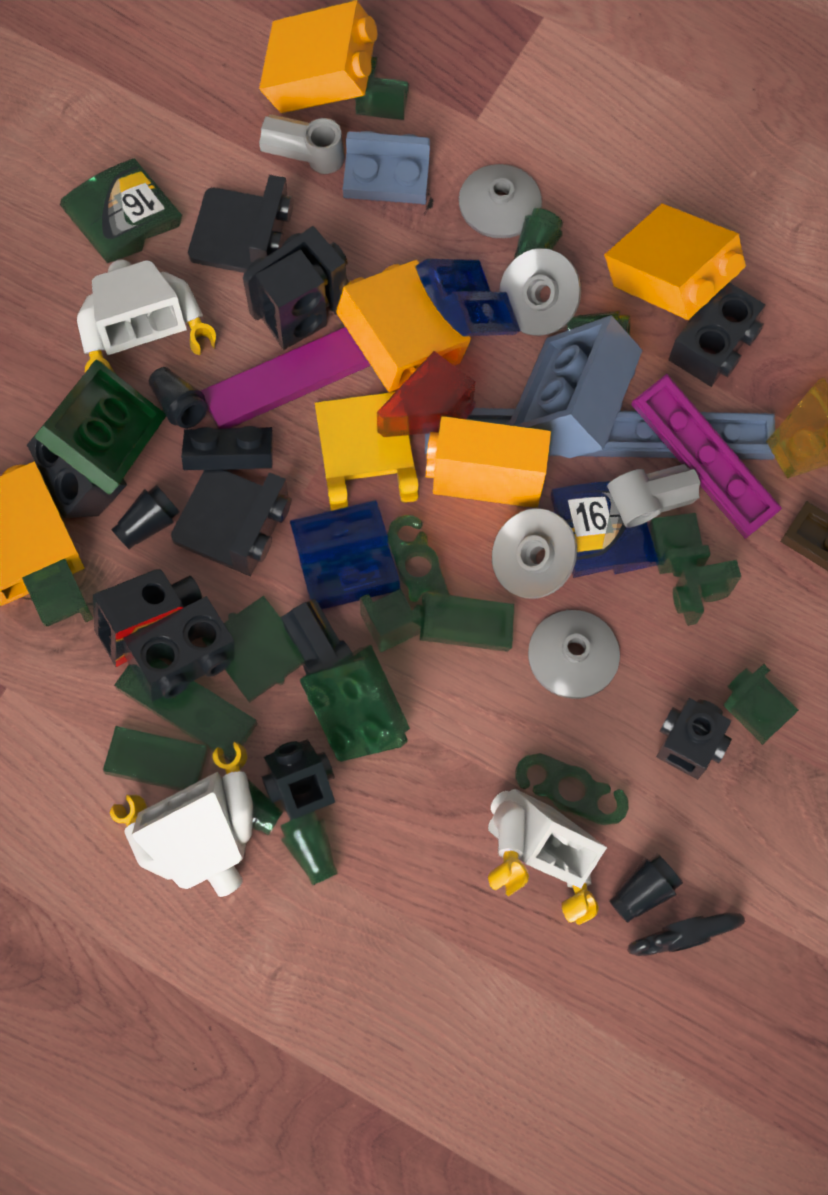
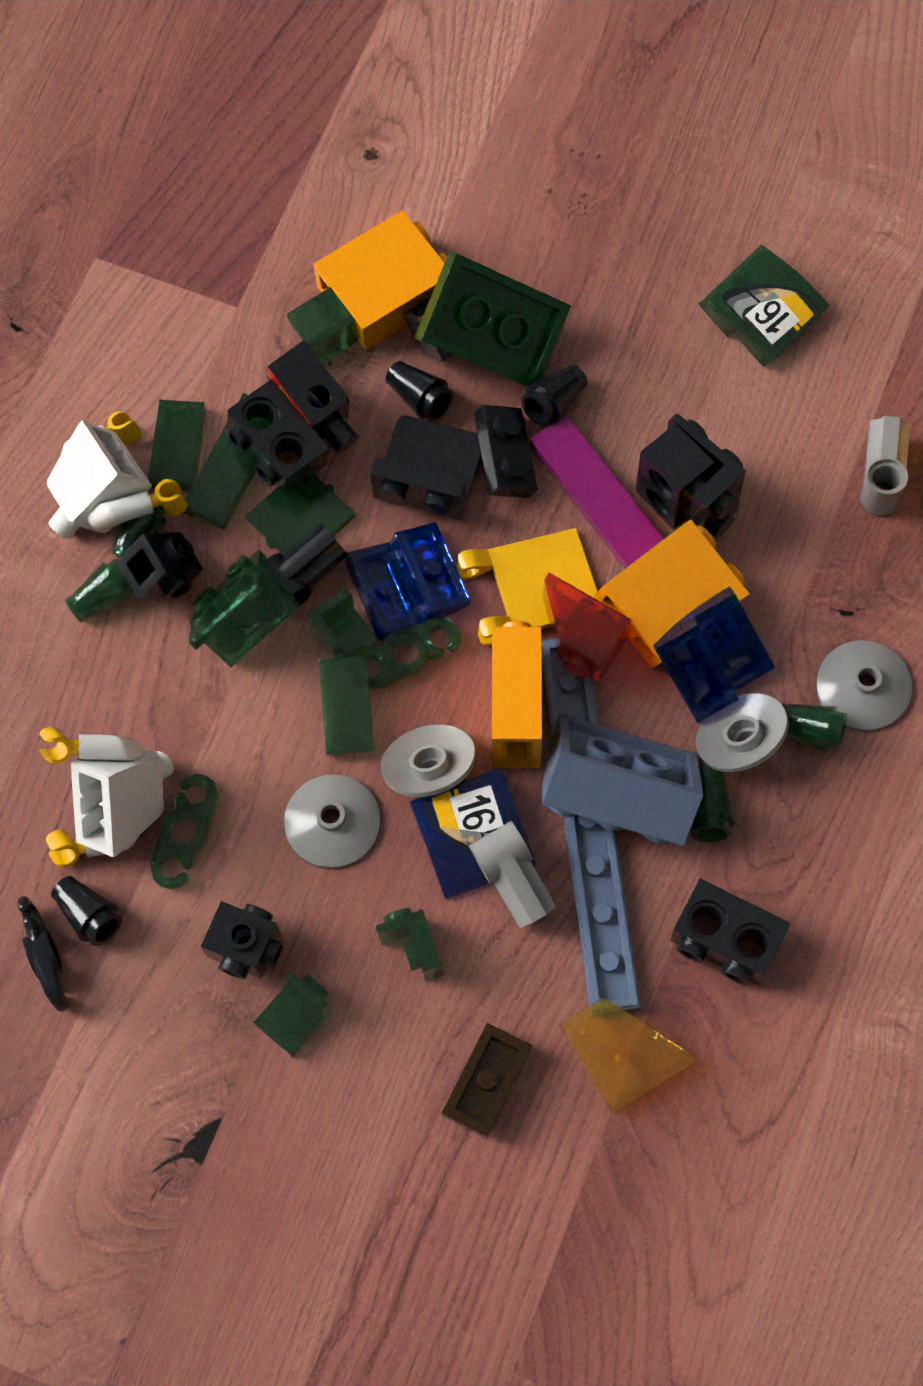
camera: 90 degrees right, 0 degrees up
white torso [77,260,216,373] -> none
black bracket [188,174,294,273] -> none
sand blue bracket [343,131,430,204] -> none
light orange brick [604,203,746,320] -> none
magenta tile [631,374,782,539] -> none
clear green bracket [649,513,711,577] -> none

